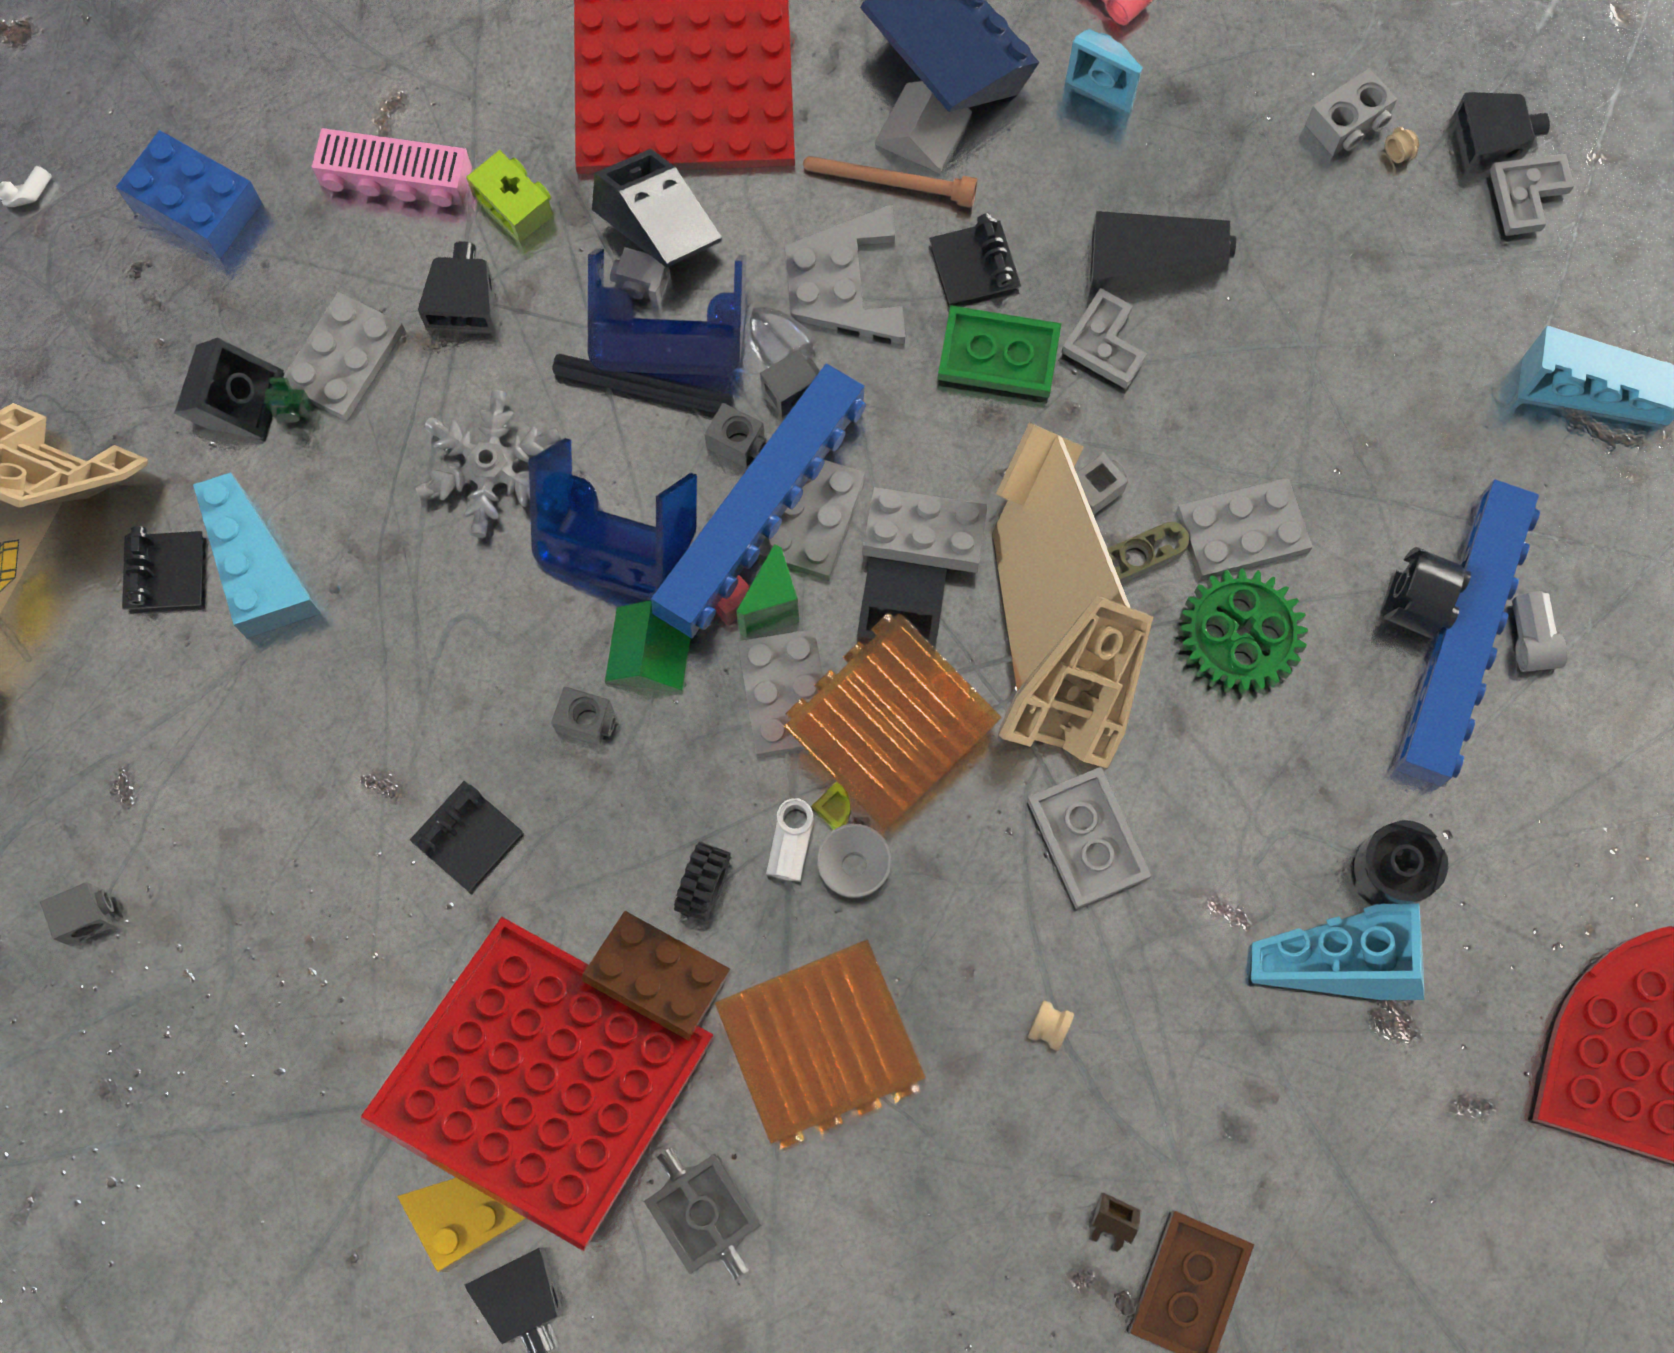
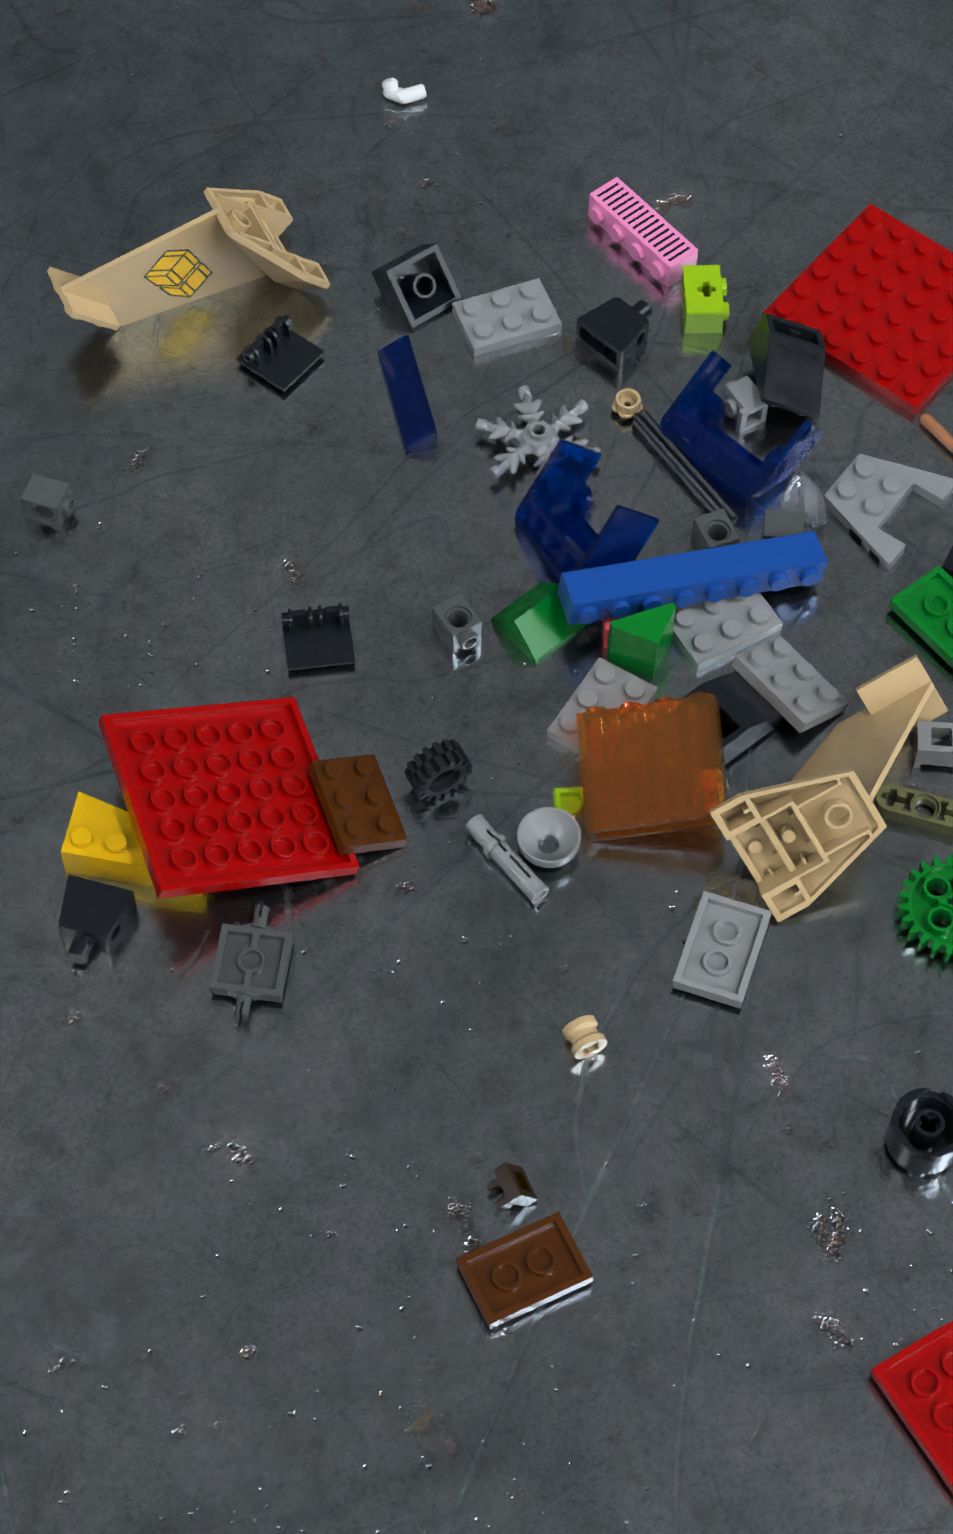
camera: 40 degrees right, 15 degrees down
blue brick [116,130,262,260] -> none
medium azure wedge [193,472,321,638] -> none
dark green plate [264,377,313,422] -> none
clear orange brick [714,939,926,1150] -> none
white piece [766,798,814,882] -> none
medium azure wedge [1251,903,1424,1000] -> none
none -> clear blue slope [378,335,437,452]
none -> light grey pin [465,814,549,904]
none -> tan plate [612,388,643,418]

